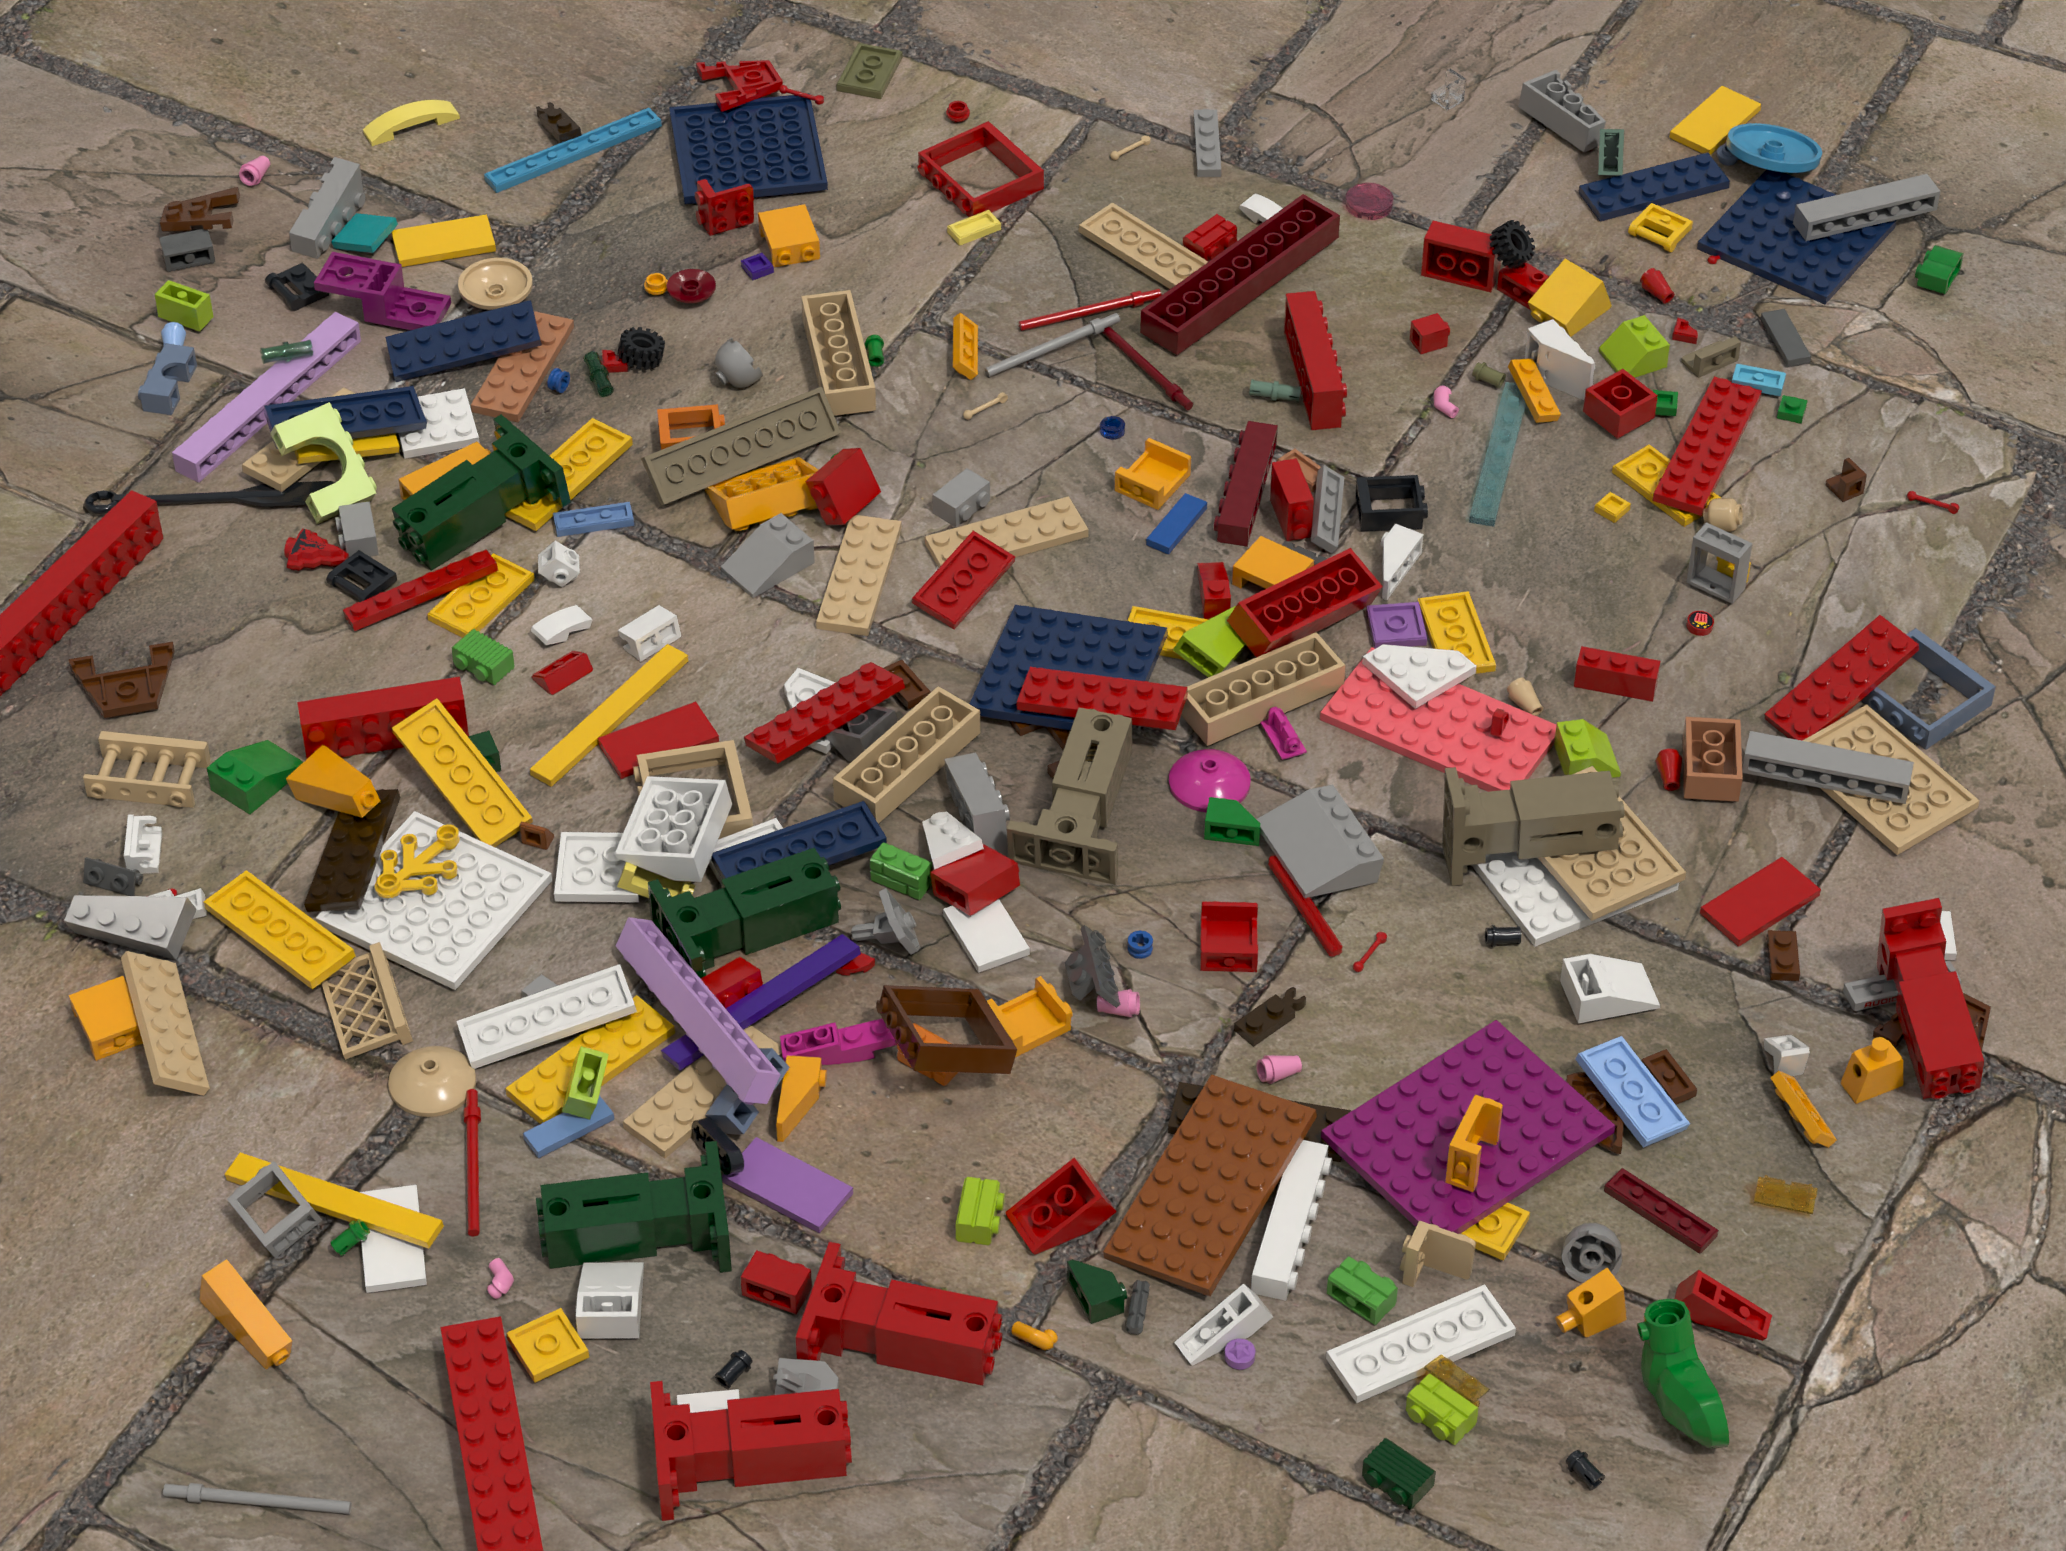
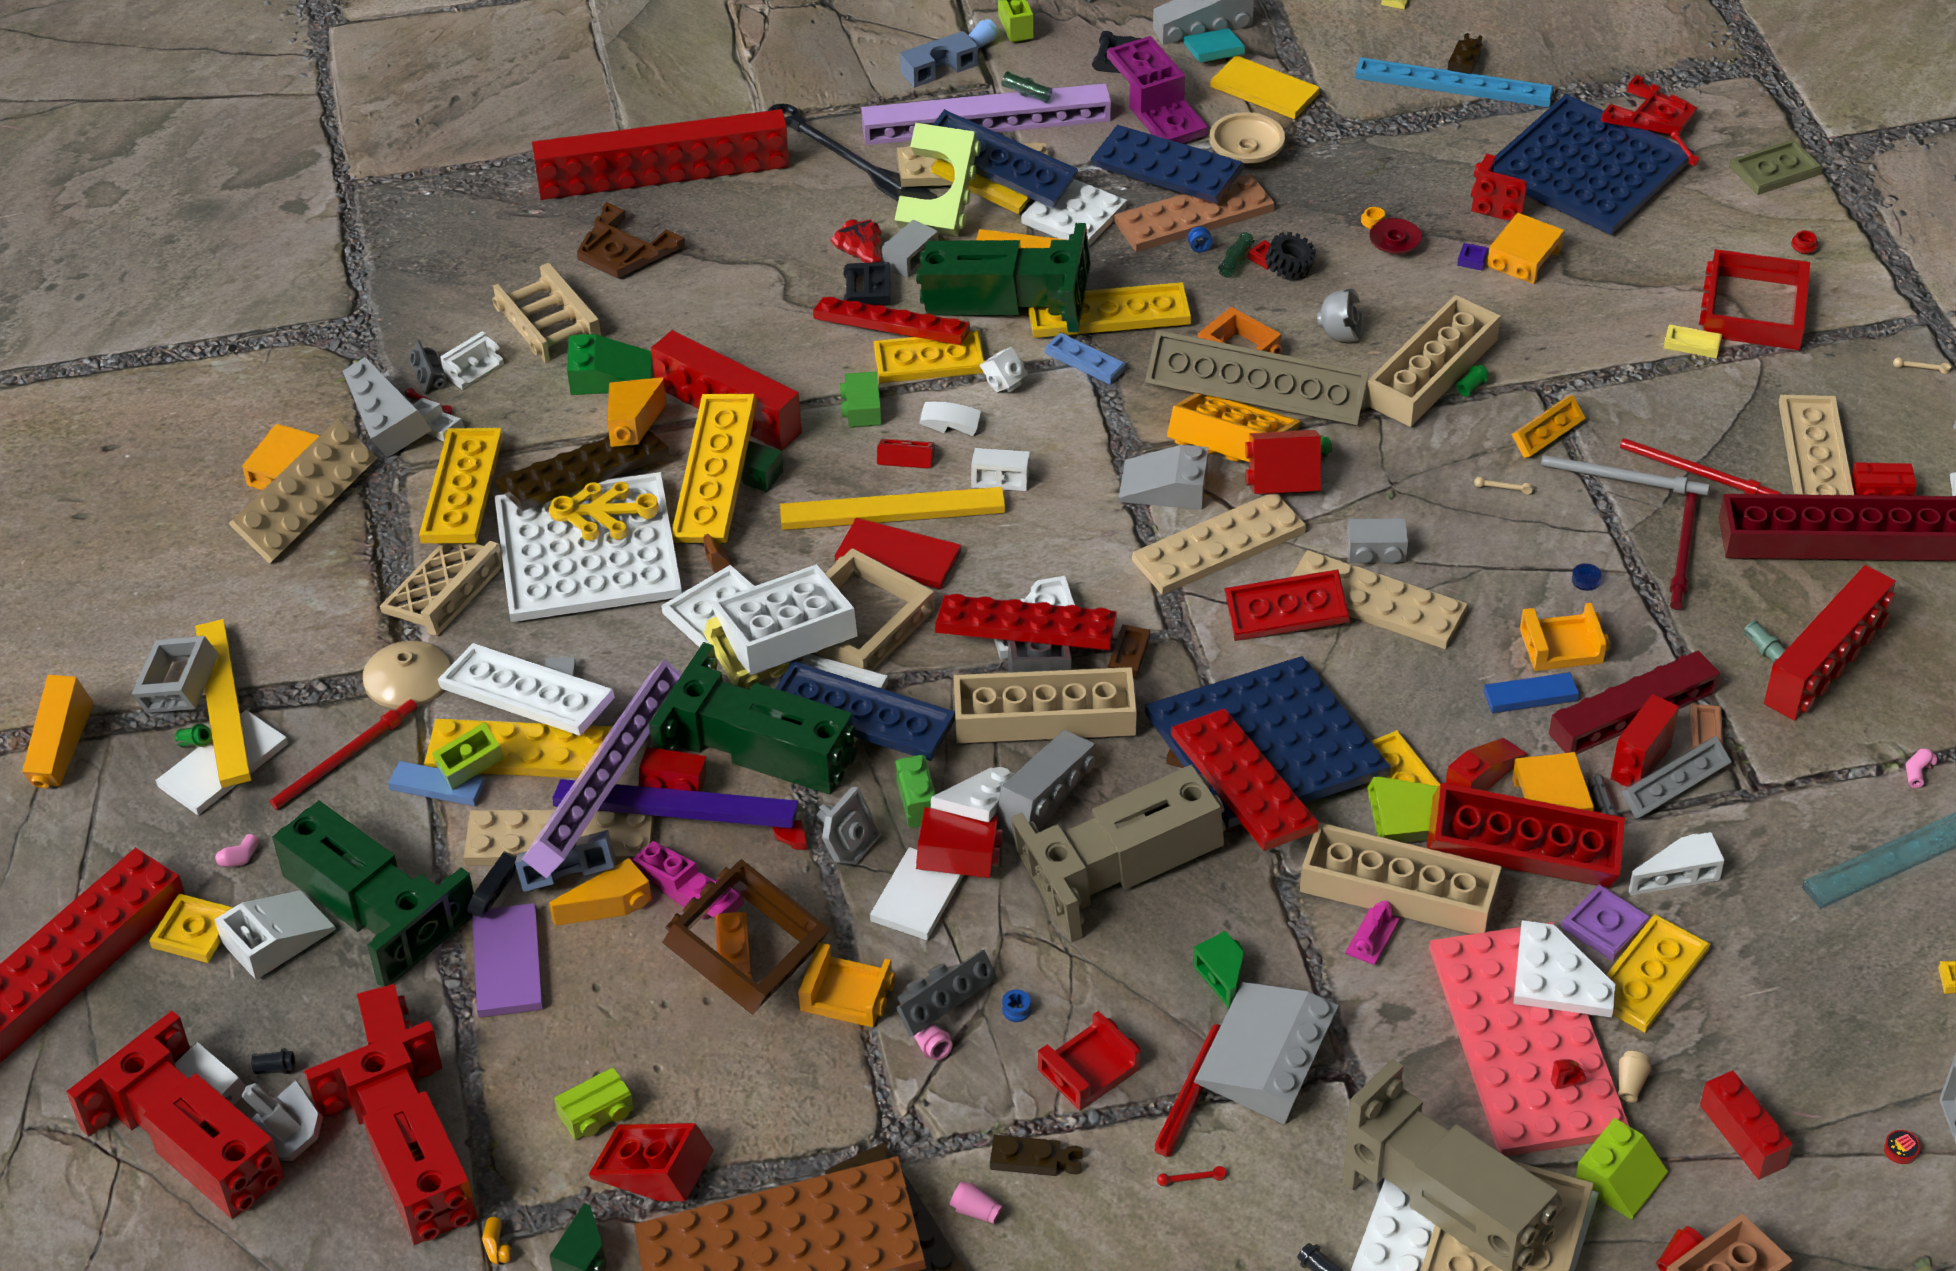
camera: 50 degrees right, 0 degrees up
dark pink dish [1169,749,1251,812] -> none
black window [1355,475,1428,532] -> none

